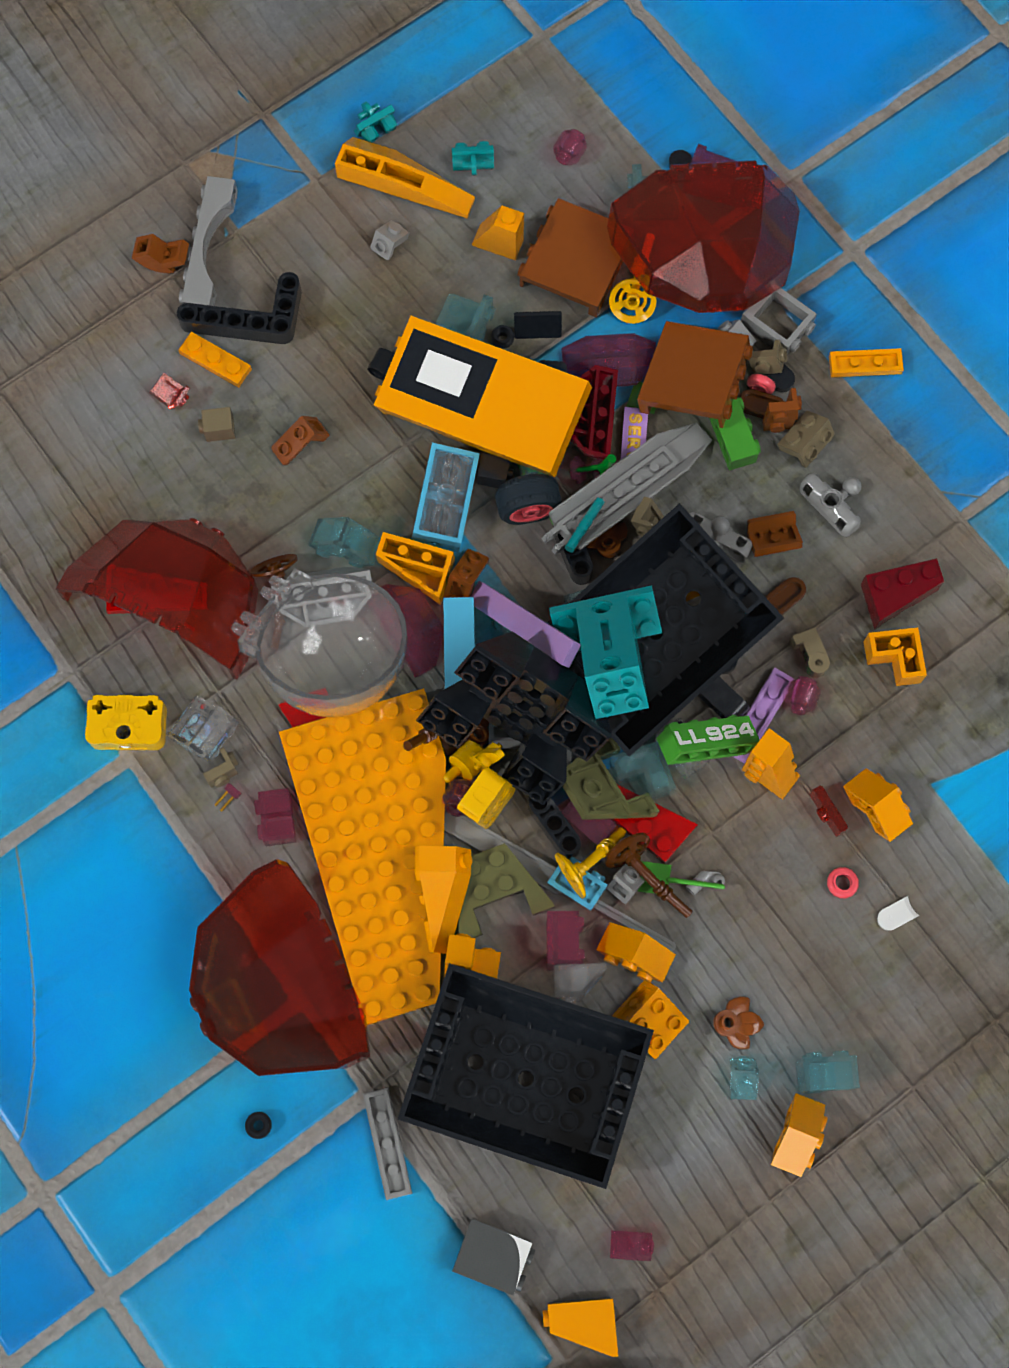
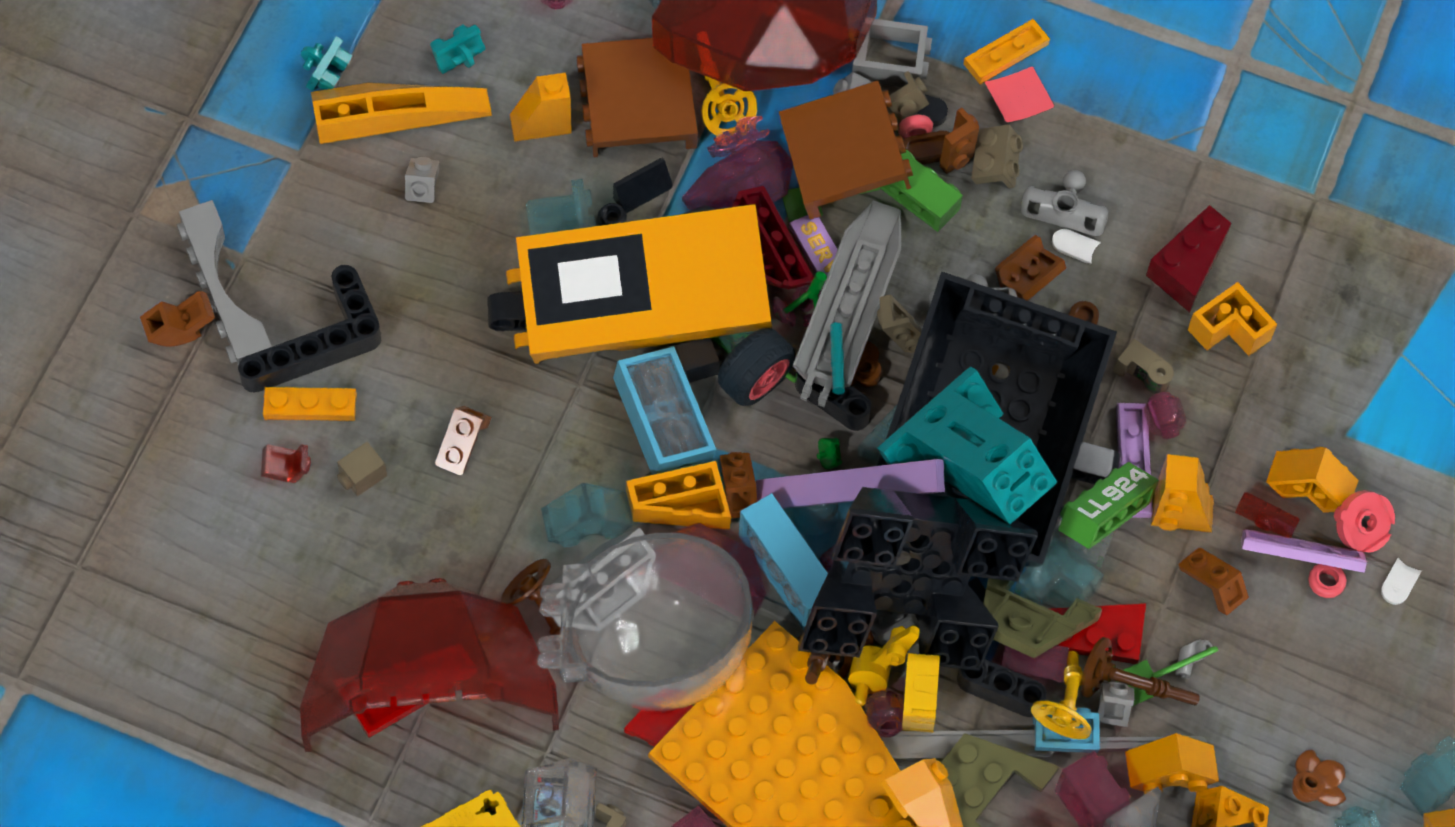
camera: 35 degrees left, 10 degrees down
none -> clear pink plate [707,116,770,158]
none -> green piece [816,437,842,470]
none -> coral sticker [985,67,1054,122]
none -> white piece [1052,229,1101,264]
none -> dark orange bracket [1178,548,1249,616]
none -> lavender tile [1241,529,1367,573]
none -> coral plate [1334,490,1395,552]

